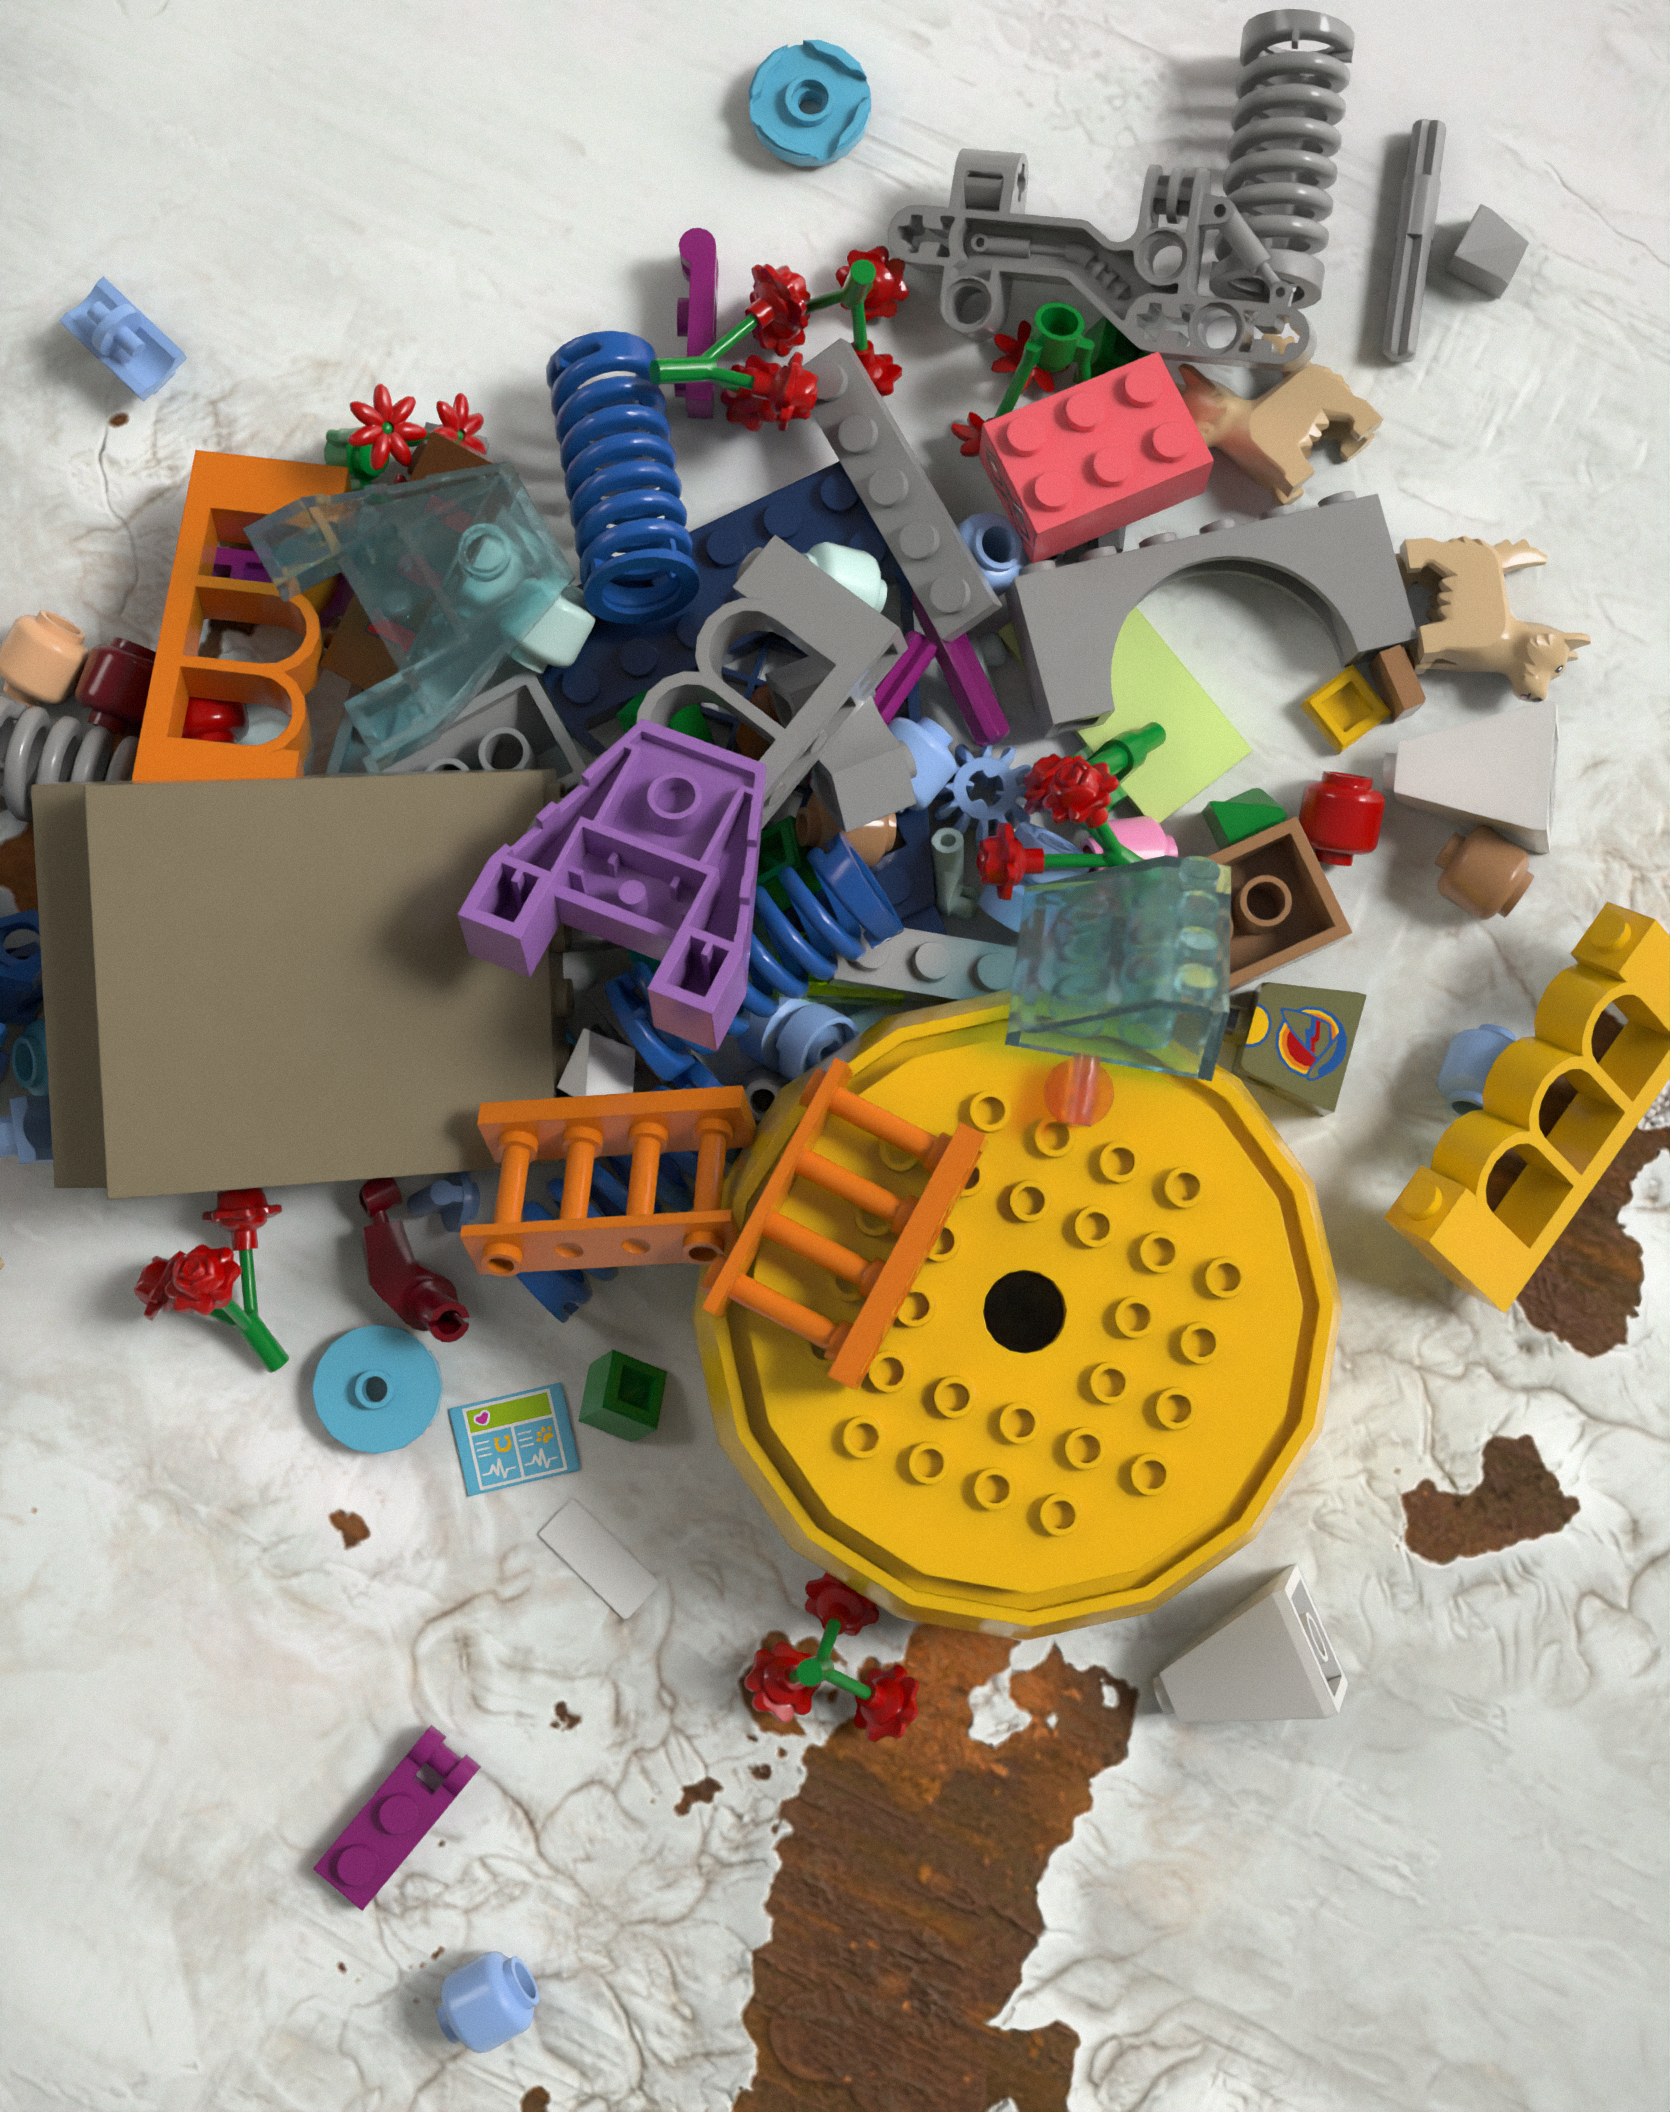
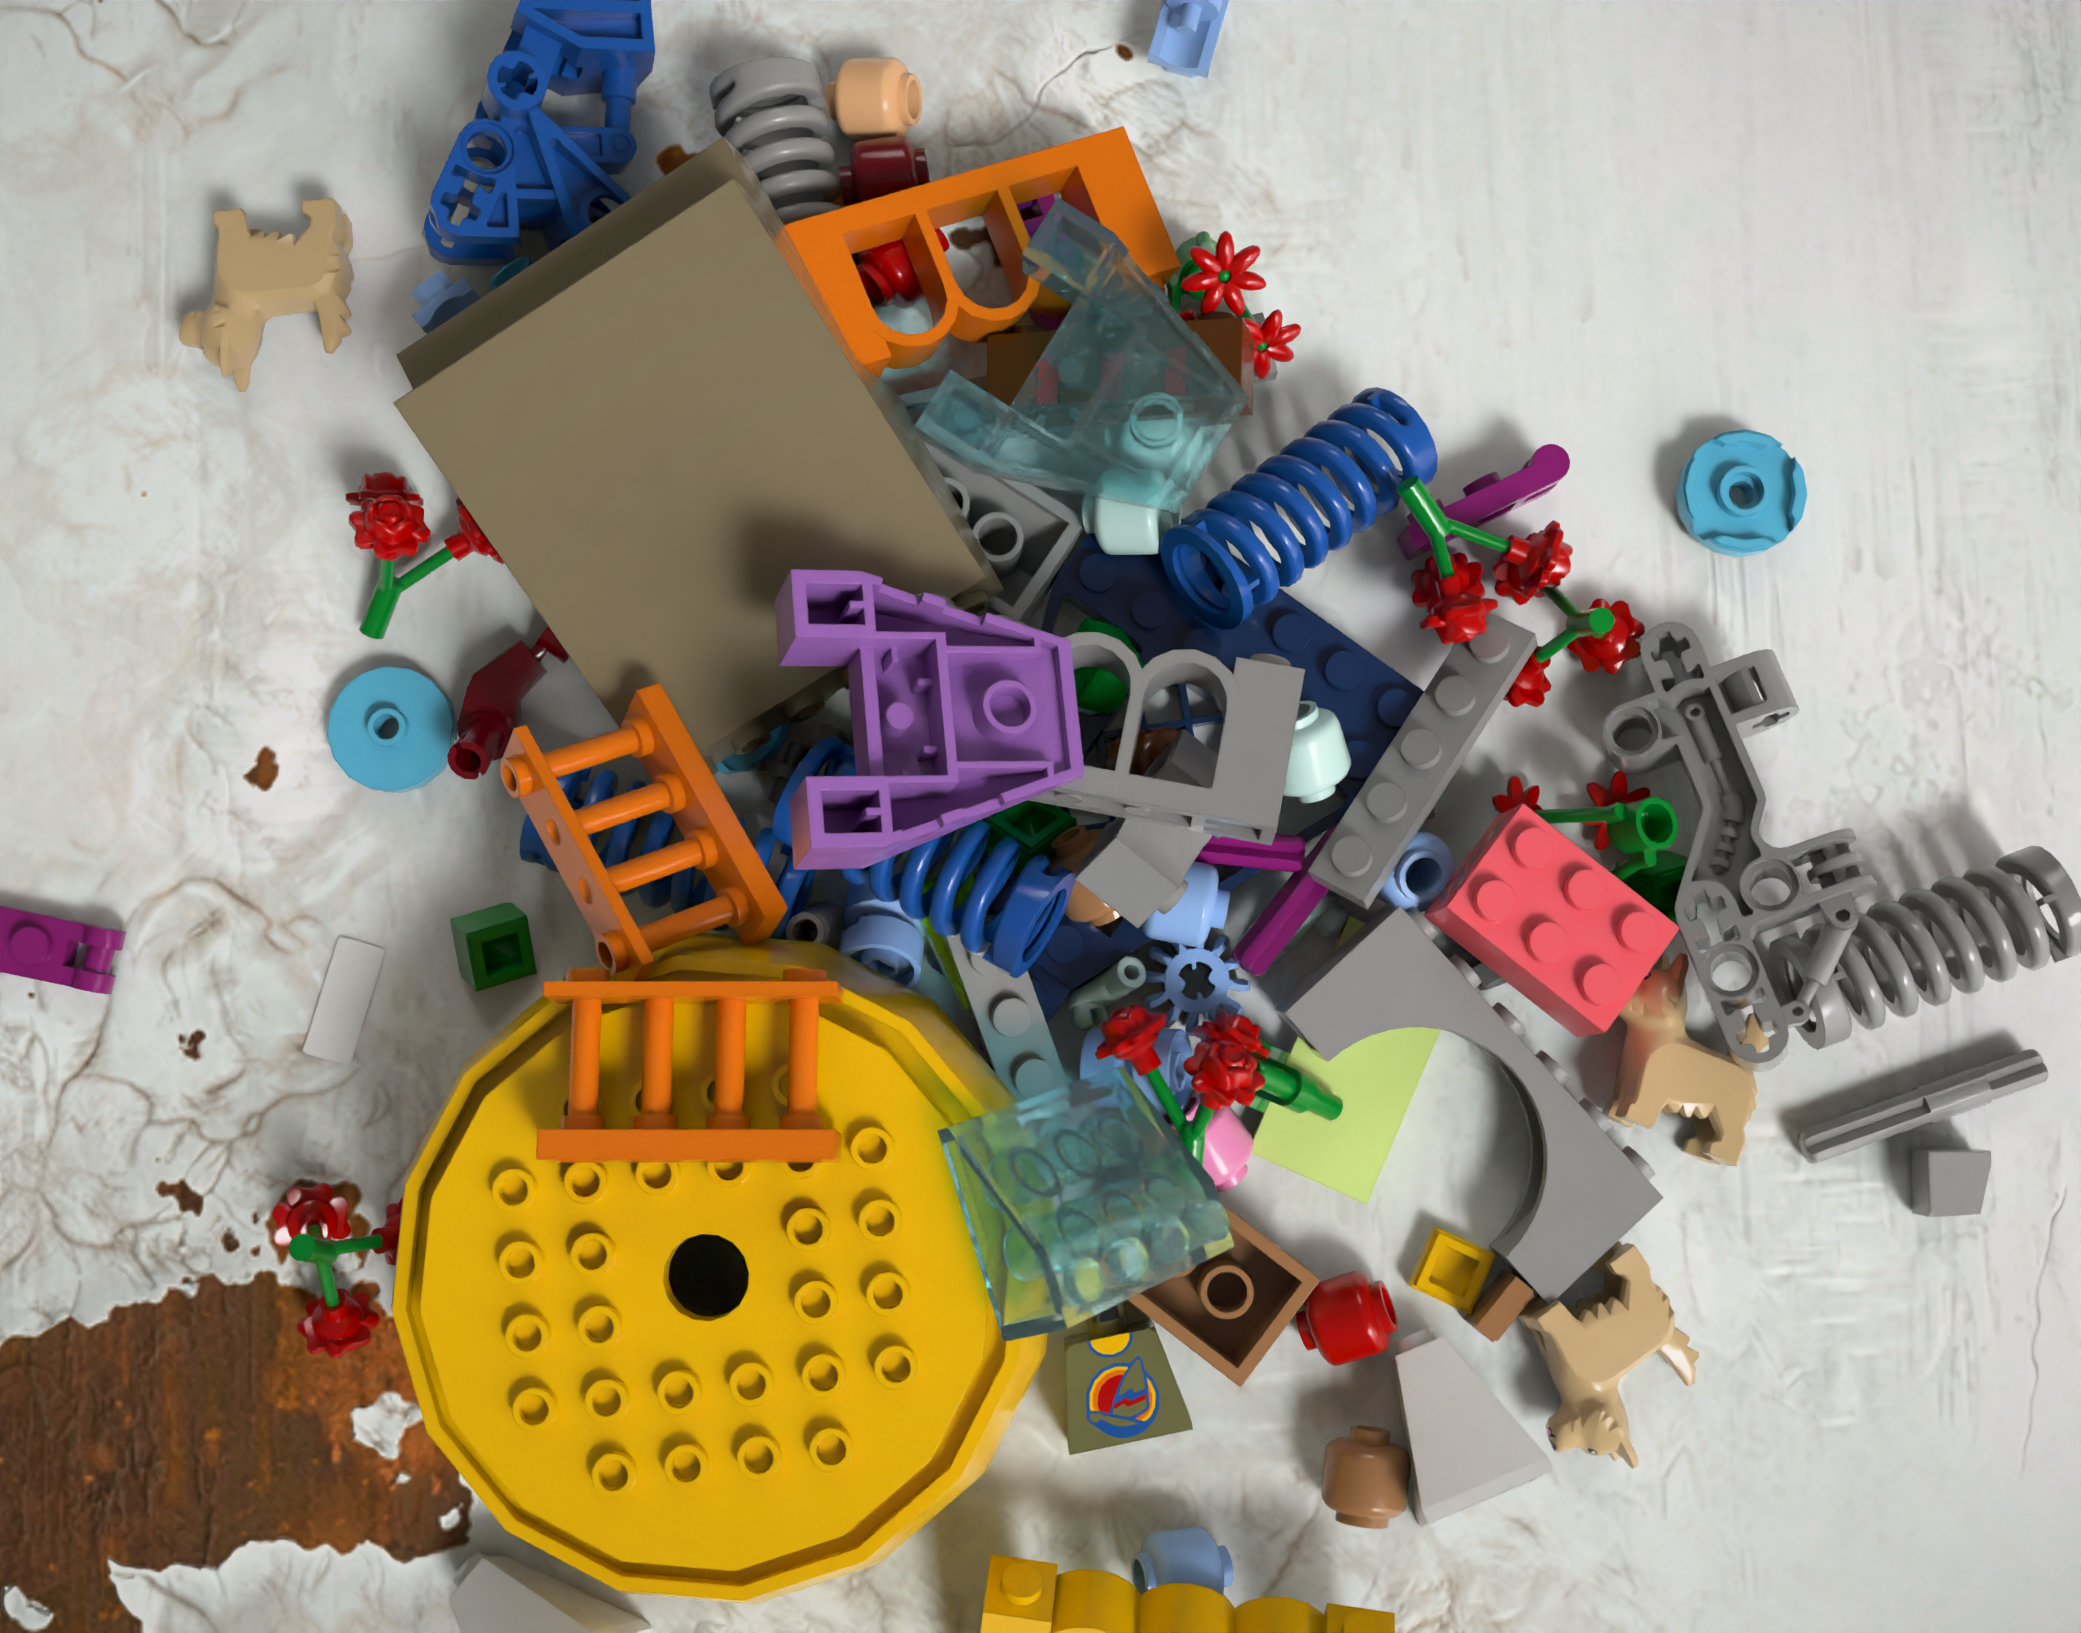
camera: 65 degrees right, 0 degrees up
medium blue plate [407,1171,480,1232] -> none
sticker [449,1382,581,1497] -> none
white slope [557,1028,635,1097] -> none
clear orange plate [1043,1054,1114,1128] -> none
green slope [1201,788,1287,851] -> none

